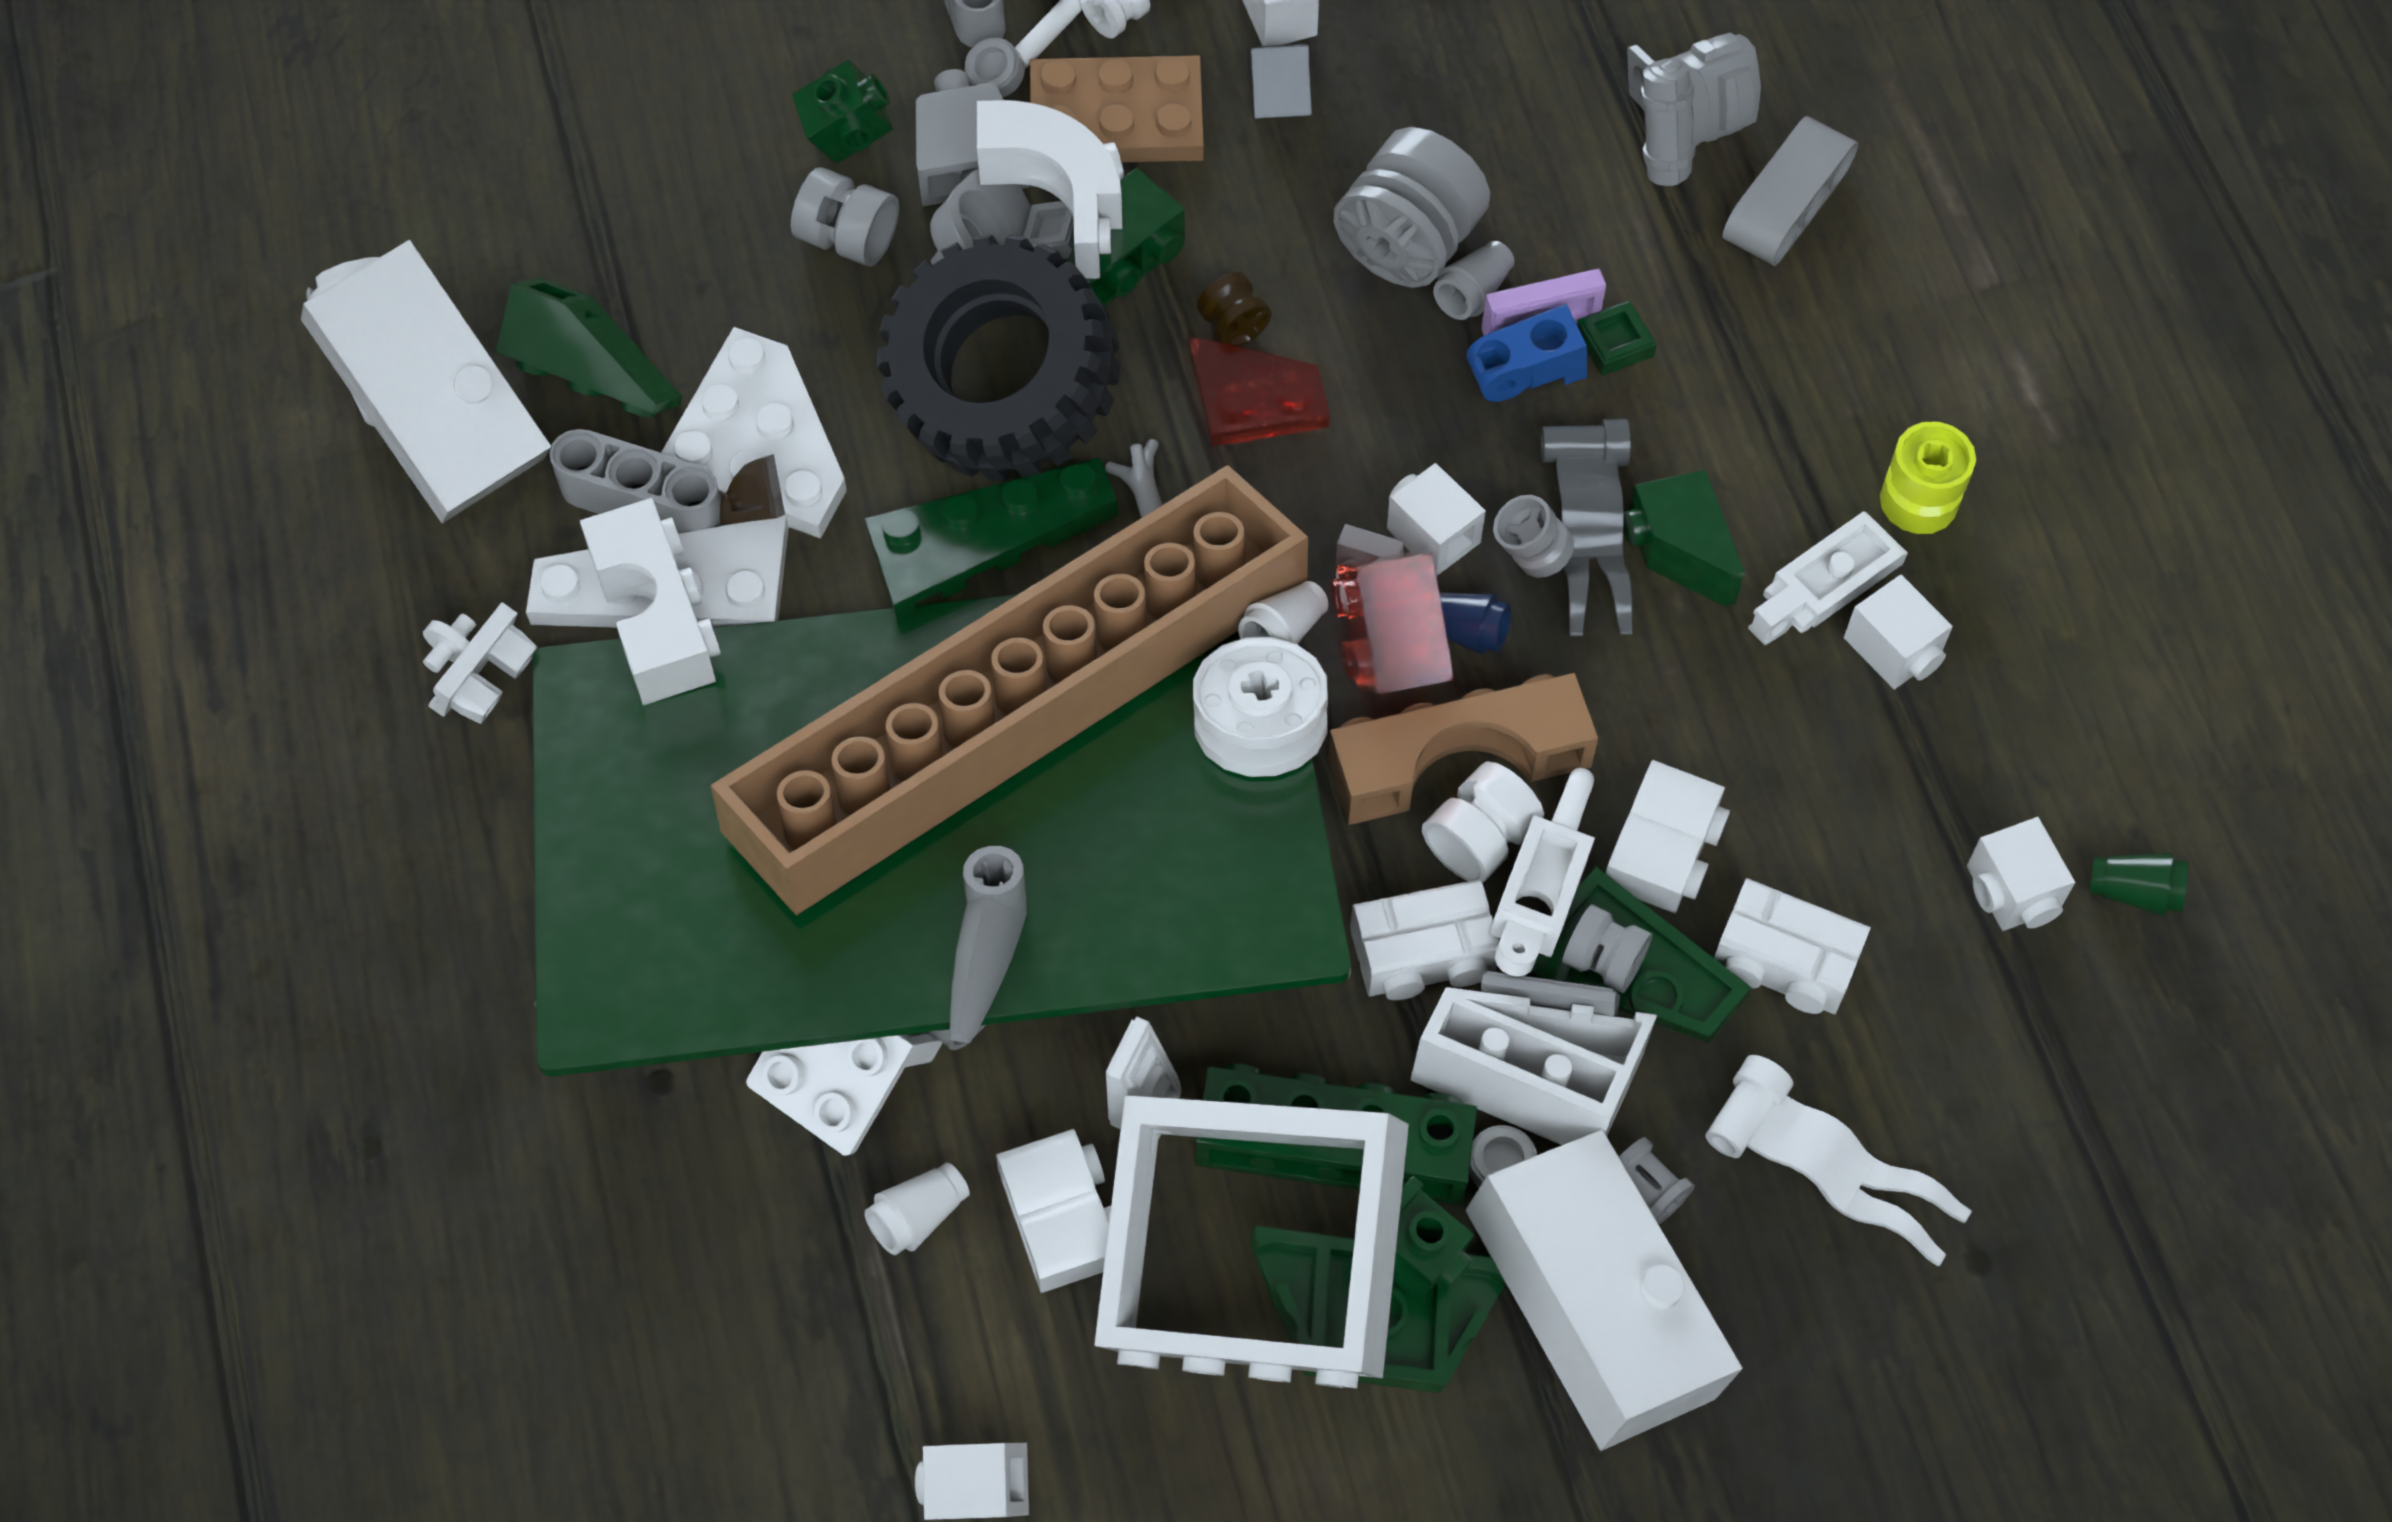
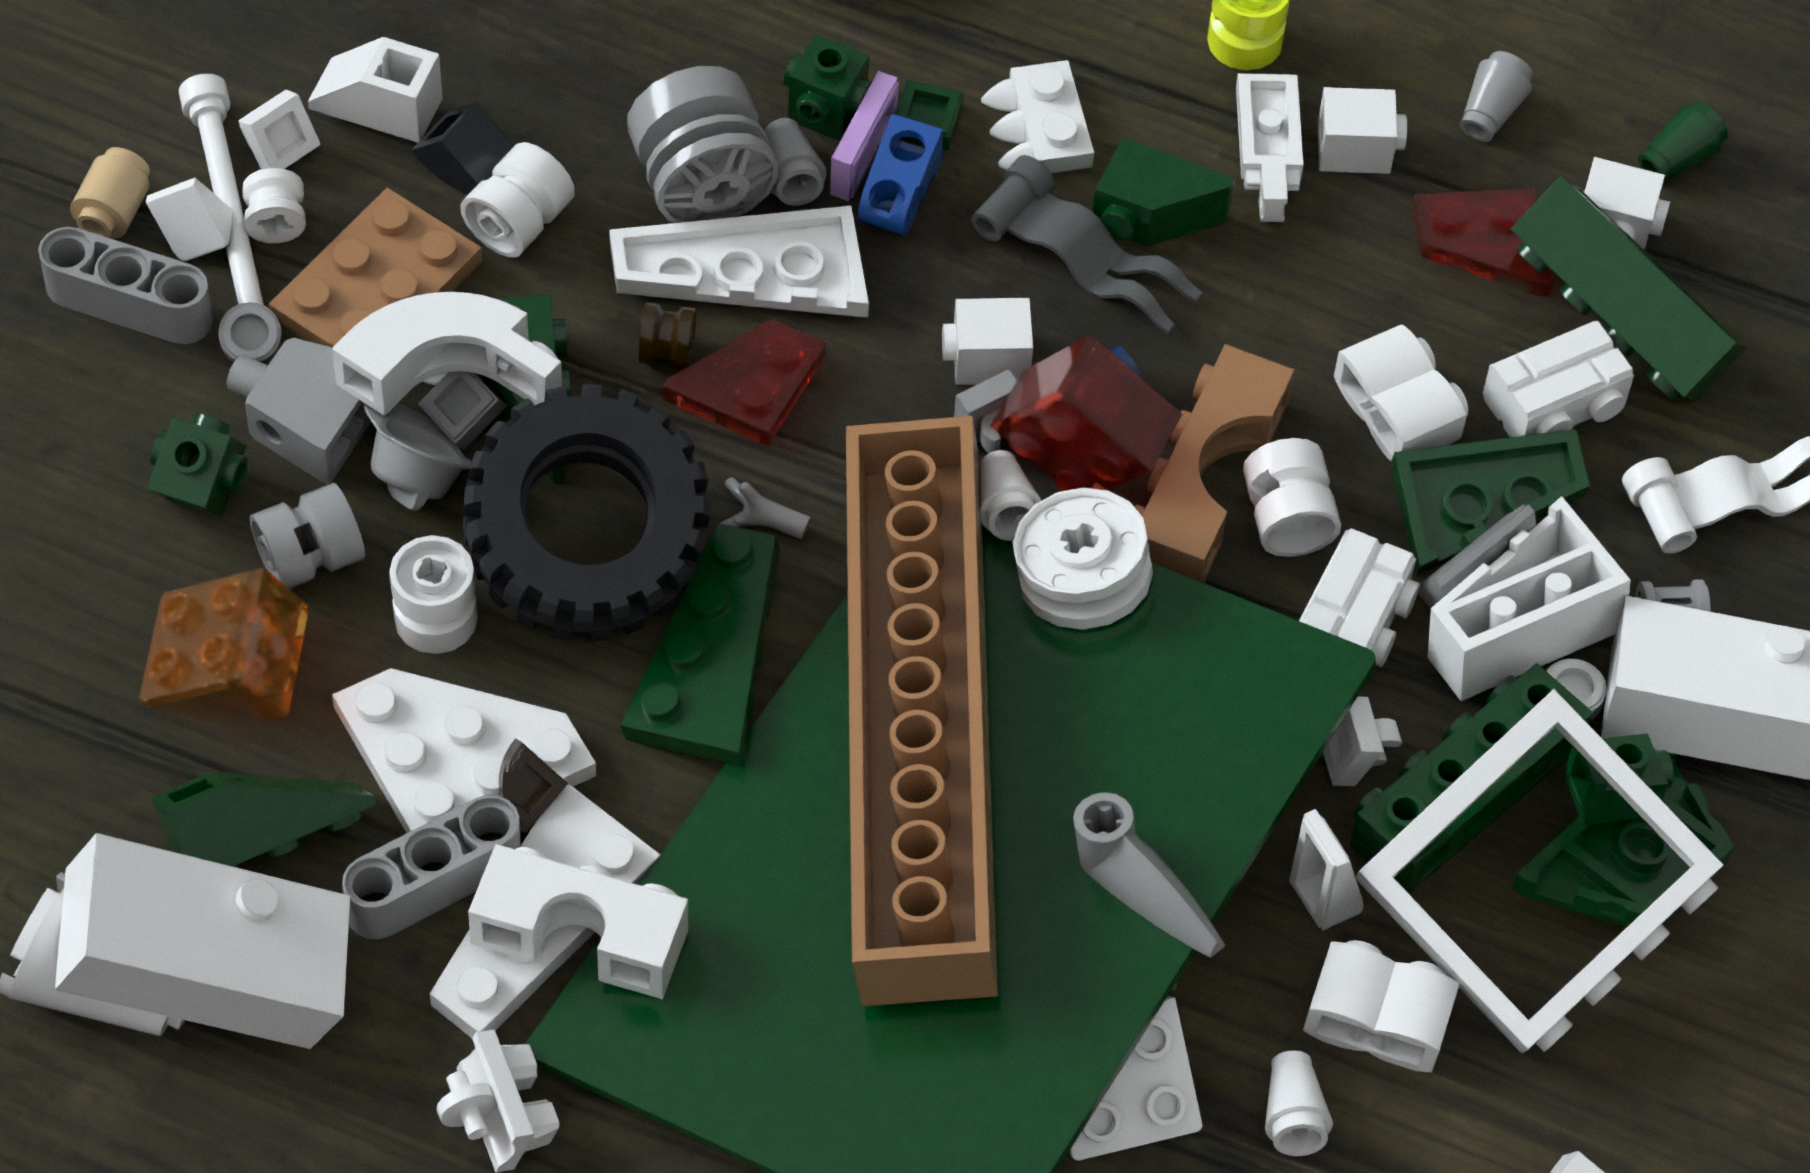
camera: 55 degrees left, 5 degrees down
white piece [1489,768,1595,976] -> none
light grey wheel [1493,495,1574,578] -> none
light grey wheel [1563,904,1653,993] -> none
none -> clear orange bracket [139,567,310,721]
none -> white wheel [389,535,478,654]
none -> white wheel [460,142,575,258]
none -> white wing [610,206,869,318]
none -> dark green brick [783,34,872,141]
none -> white plate [981,60,1094,173]
none -> white tile [1323,697,1402,786]
none -> clear red wing [1412,188,1553,296]
none -> light grey cone [1460,51,1533,142]
none -> dark green brick [1510,175,1747,401]

